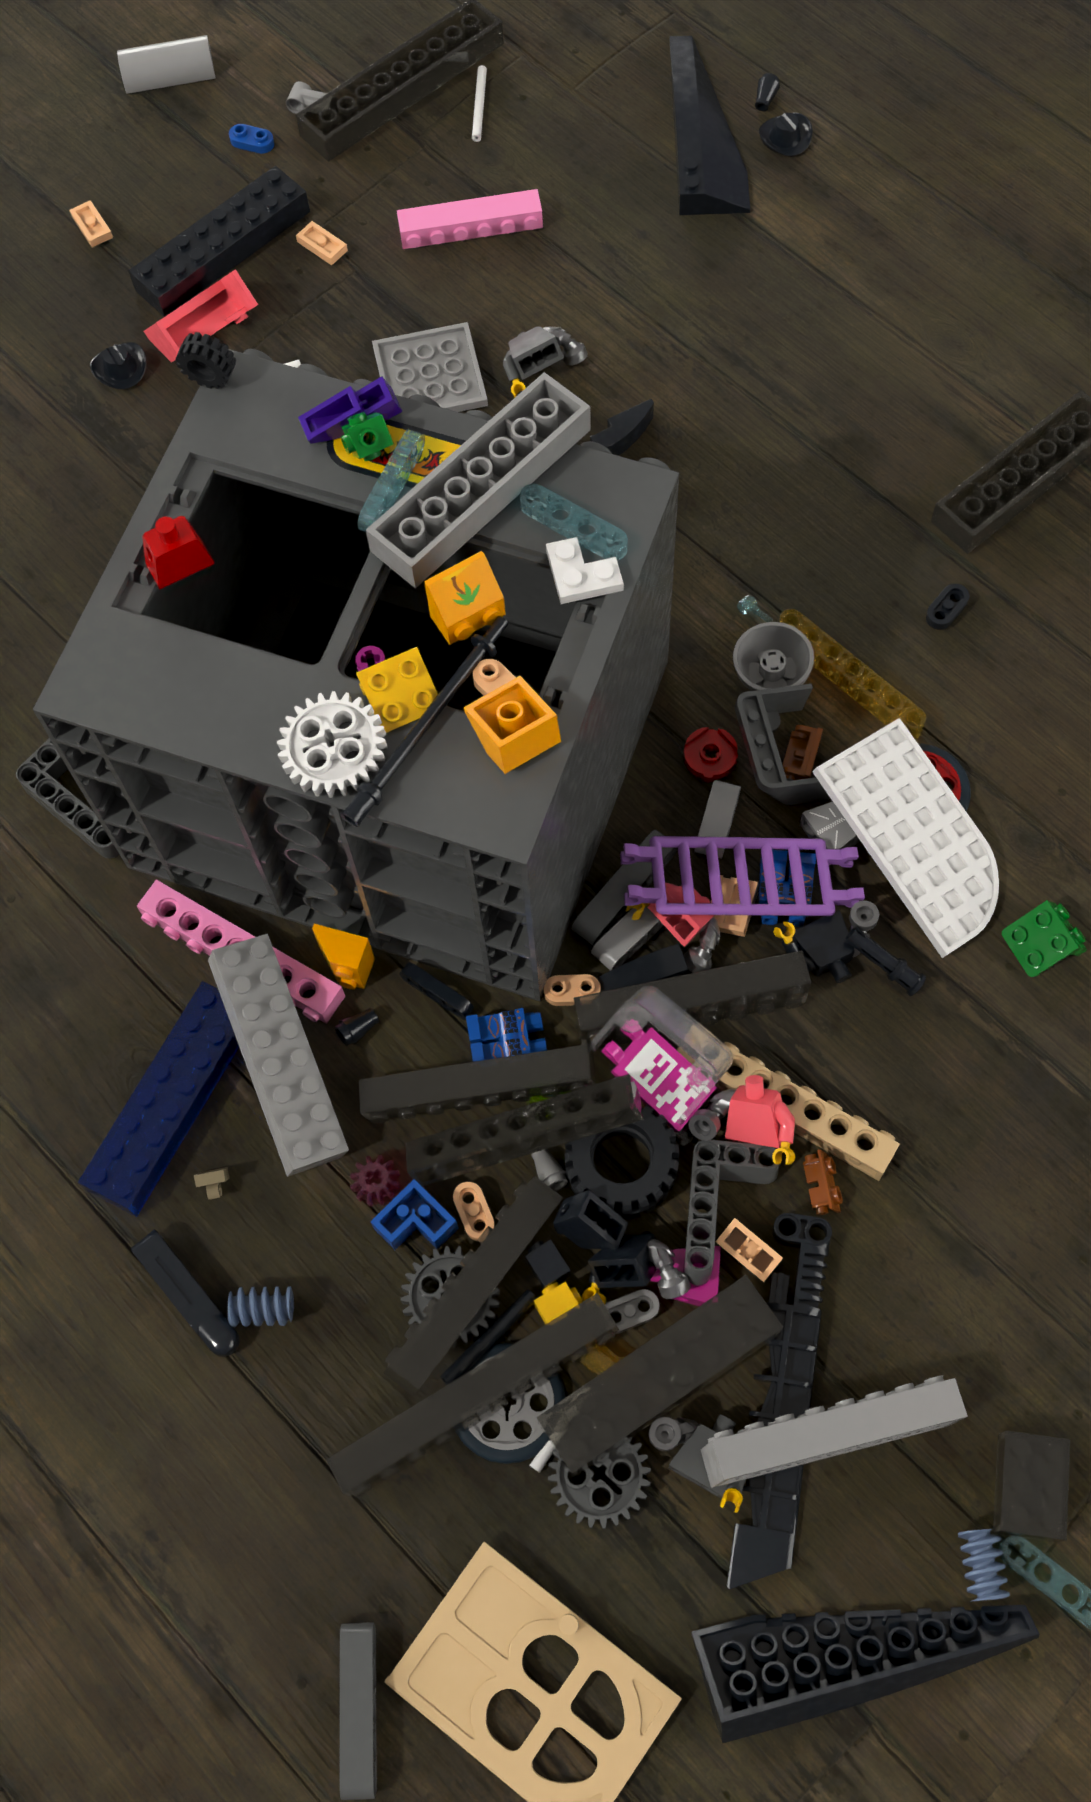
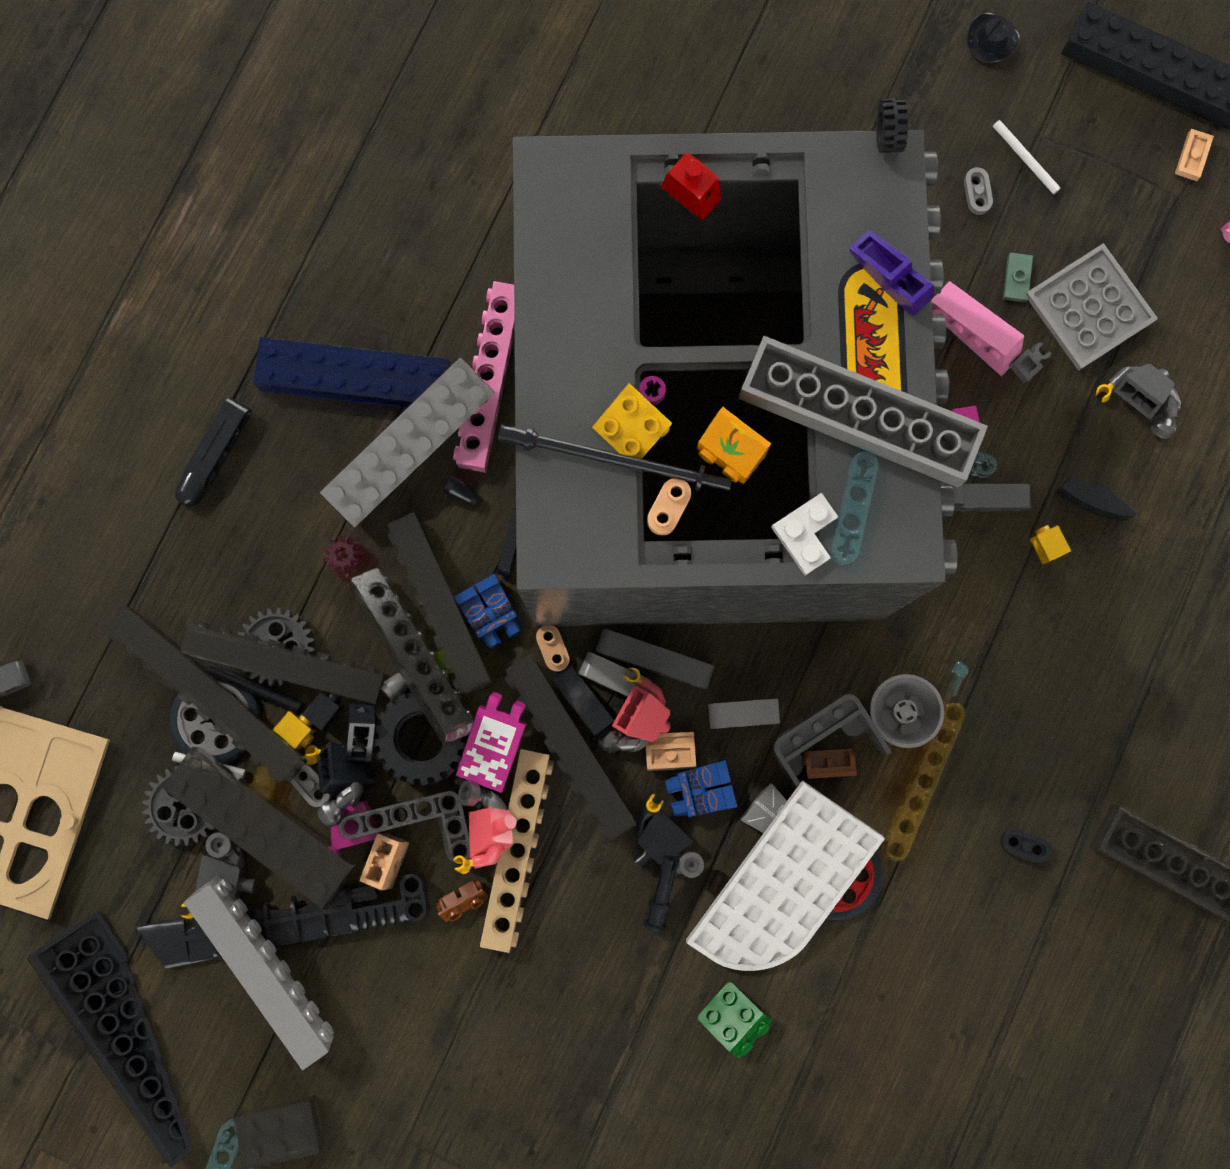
camera: 65 degrees right, 15 degrees up
coral windscreen [143,269,258,363] -> none
dark tan tile [194,1167,230,1200] -> none
sand blue piece [228,1286,294,1327] -> none
white gear [277,691,388,798] -> none
light orange slope [312,923,375,989] -> none
green brick [341,412,394,461] -> none
clear light blue beam [358,429,425,532] -> none
blue brick [370,1179,459,1250] -> none
light nougat plate [453,1182,495,1241] -> none
light orange slope [464,676,561,774] -> none
clear windscreen [590,986,733,1125] -> none
medium lavender bar [620,836,865,916] -> none
red plate [683,727,738,782] -> none
sand blue piece [958,1529,1010,1602] -> none

